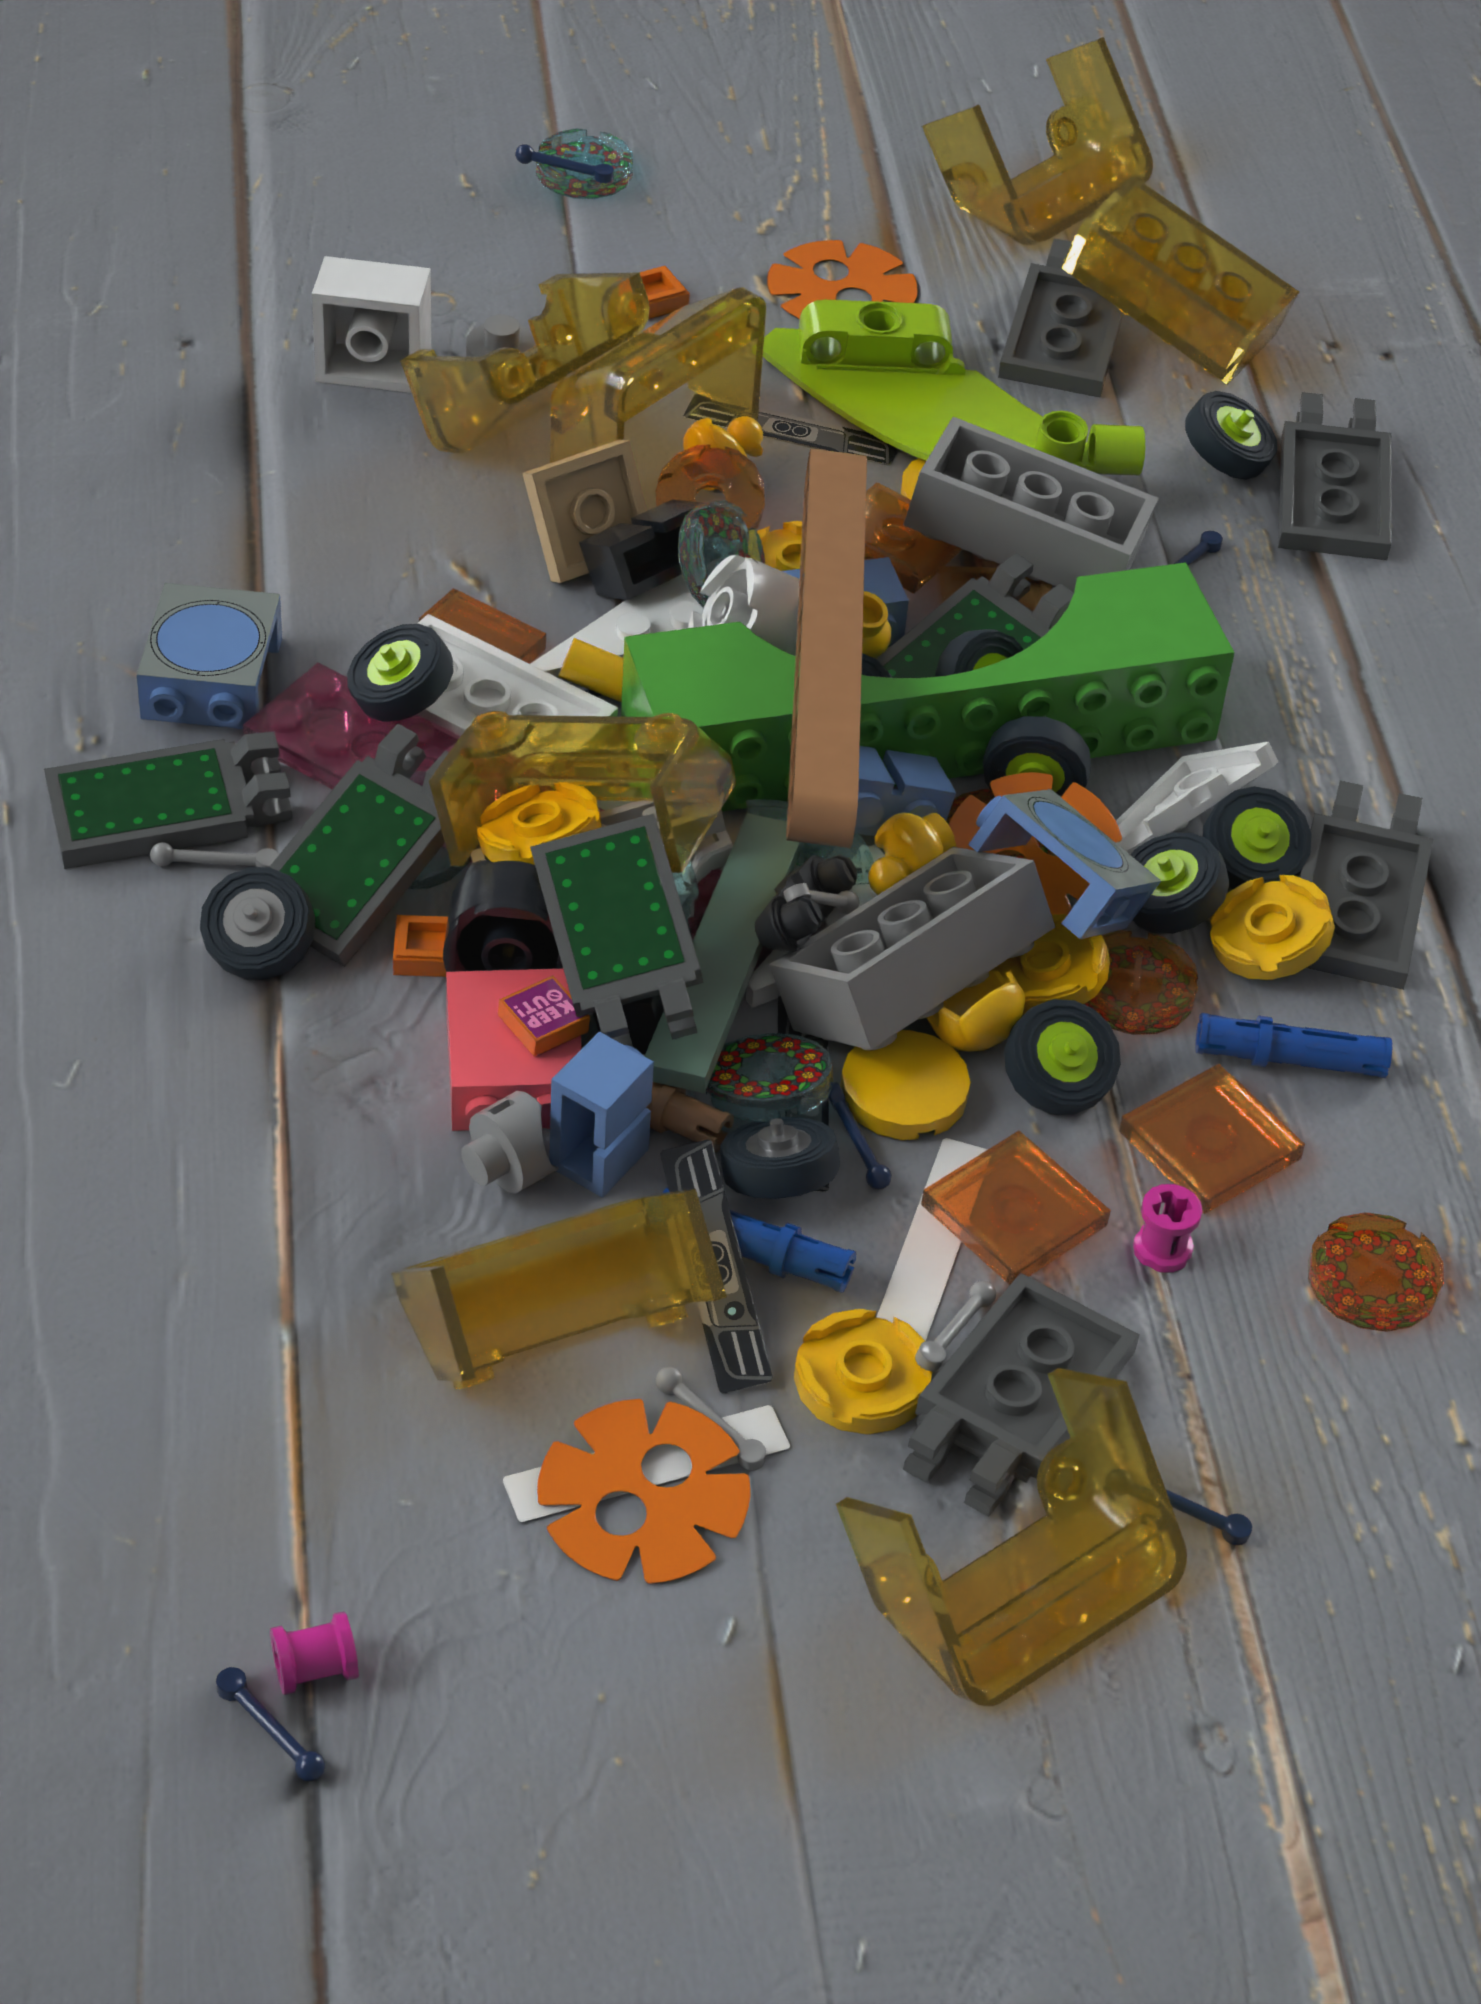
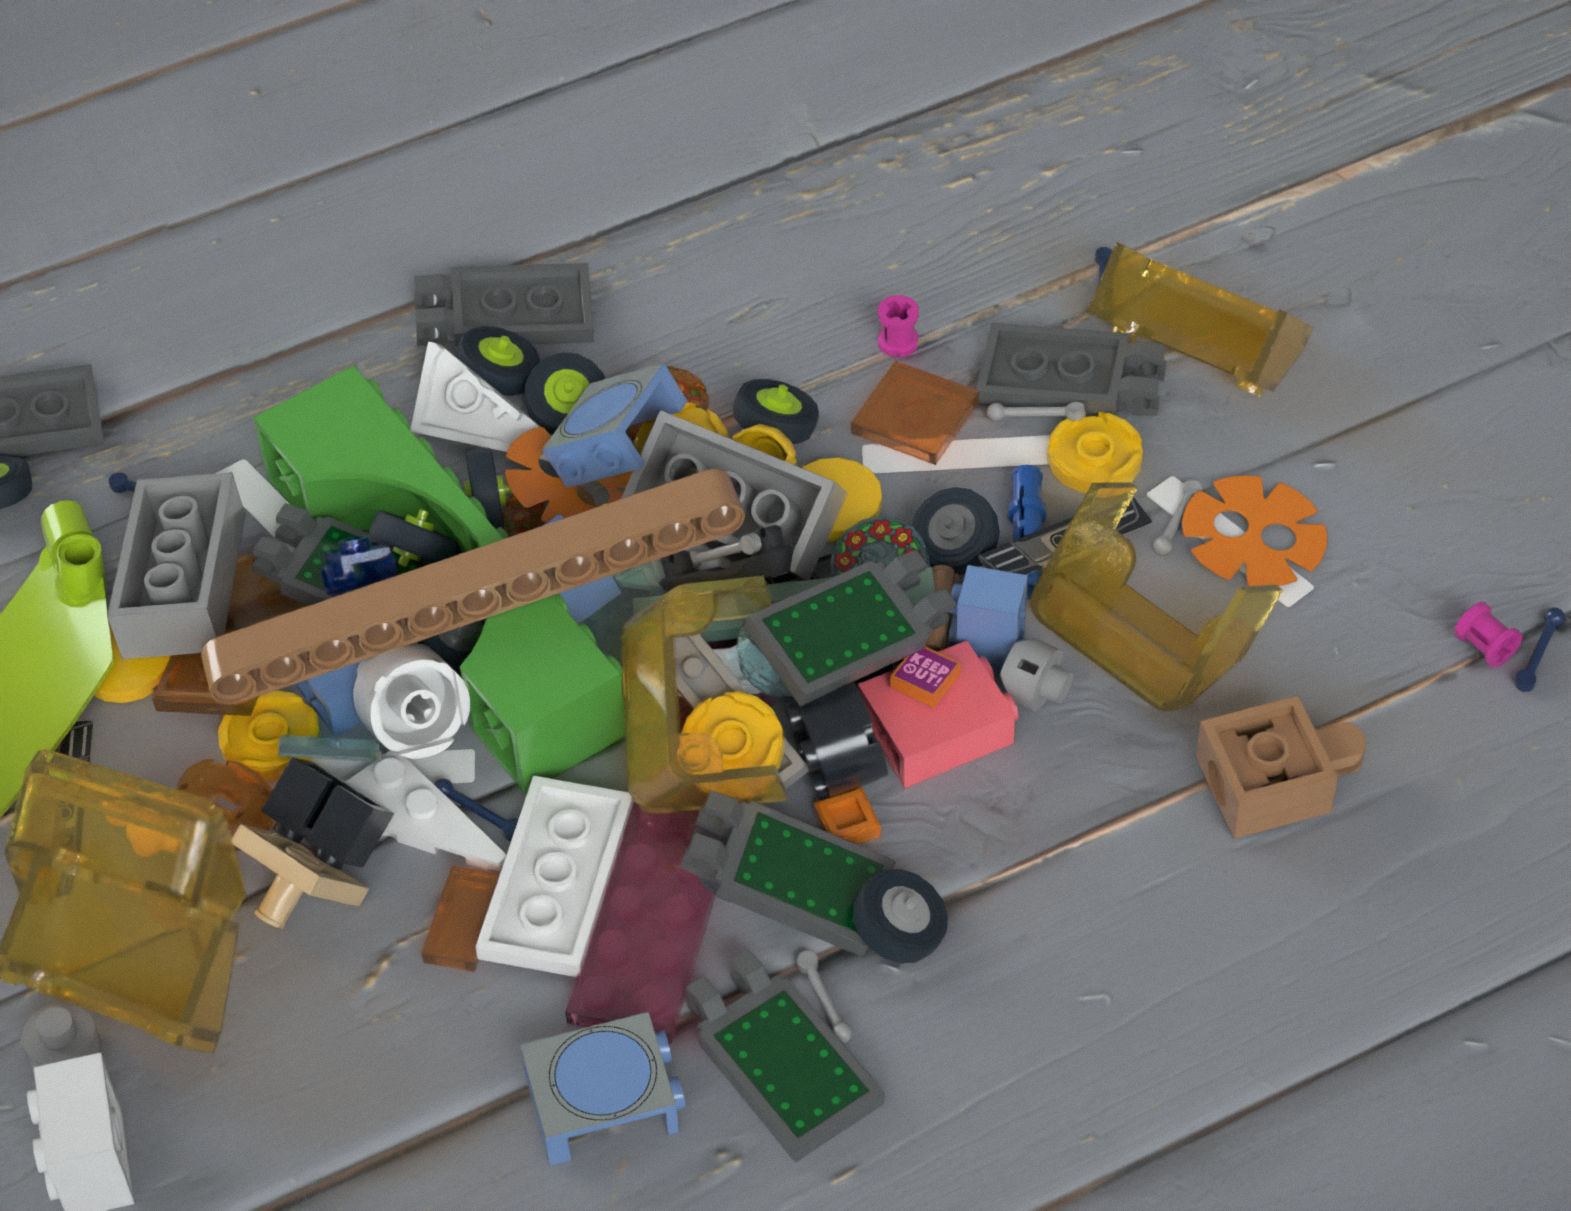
camera: 105 degrees left, 5 degrees up
black wheel [347,623,454,722] -> none
yellow cylinder [558,638,623,703] -> none
dark blue hinge [825,1082,892,1190] -> none
clear orange tile [1119,1063,1305,1214] -> none
blue pin [1195,1012,1392,1078] -> none
yellow tile [1210,875,1335,980] -> none
clear orange tile [1308,1212,1444,1332] -> none
none -> clear blue brick [321,536,398,598]
none -> medium nougat brick [1196,695,1366,839]

